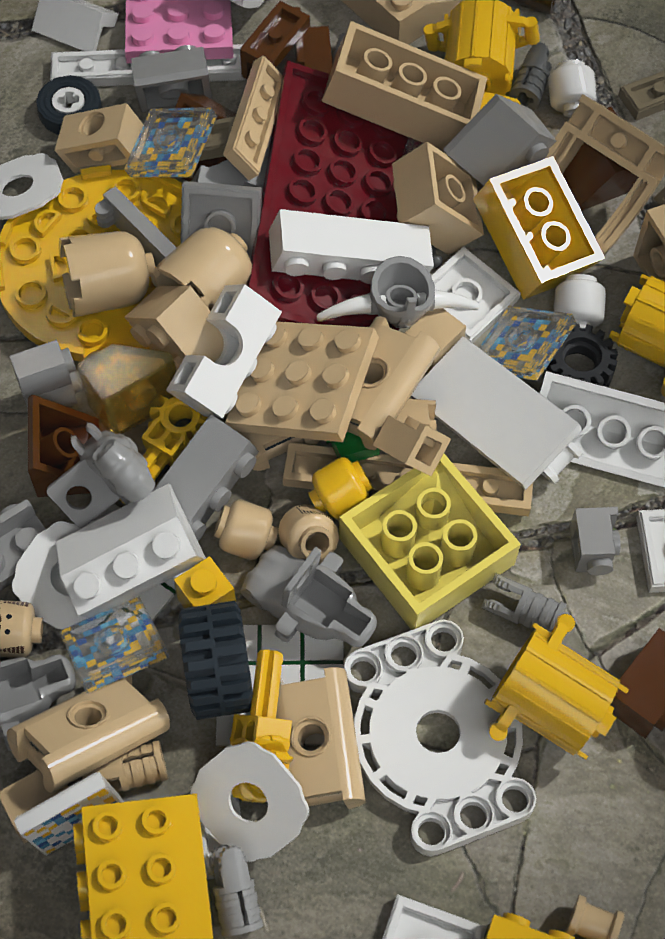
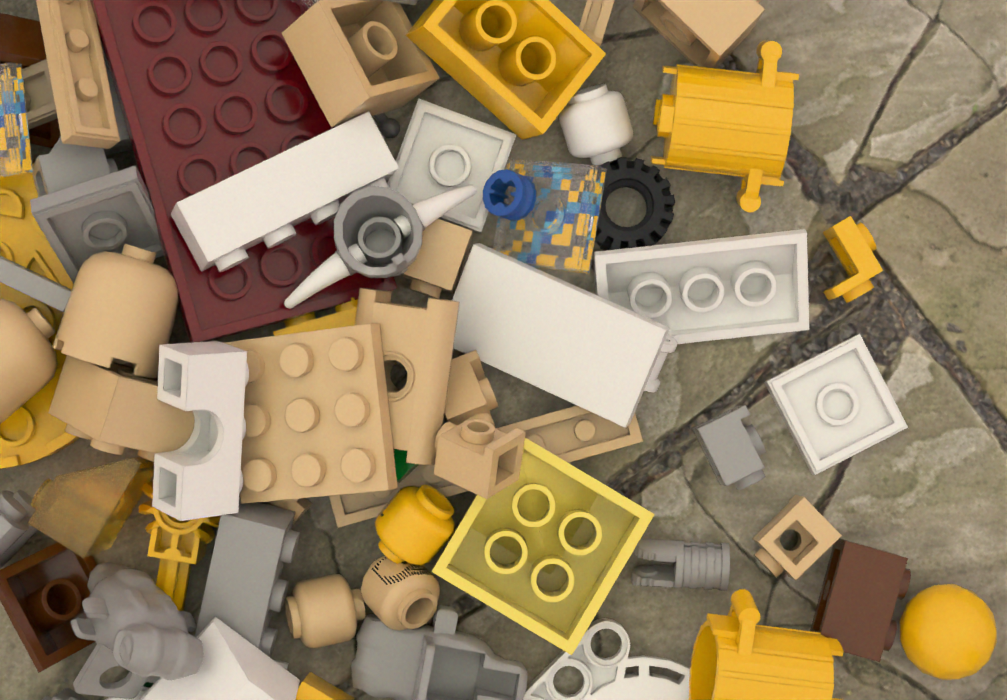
camera: 20 degrees left, 25 degrees up
none -> blue bush [483,169,536,221]
none -> tan brick [752,495,842,581]

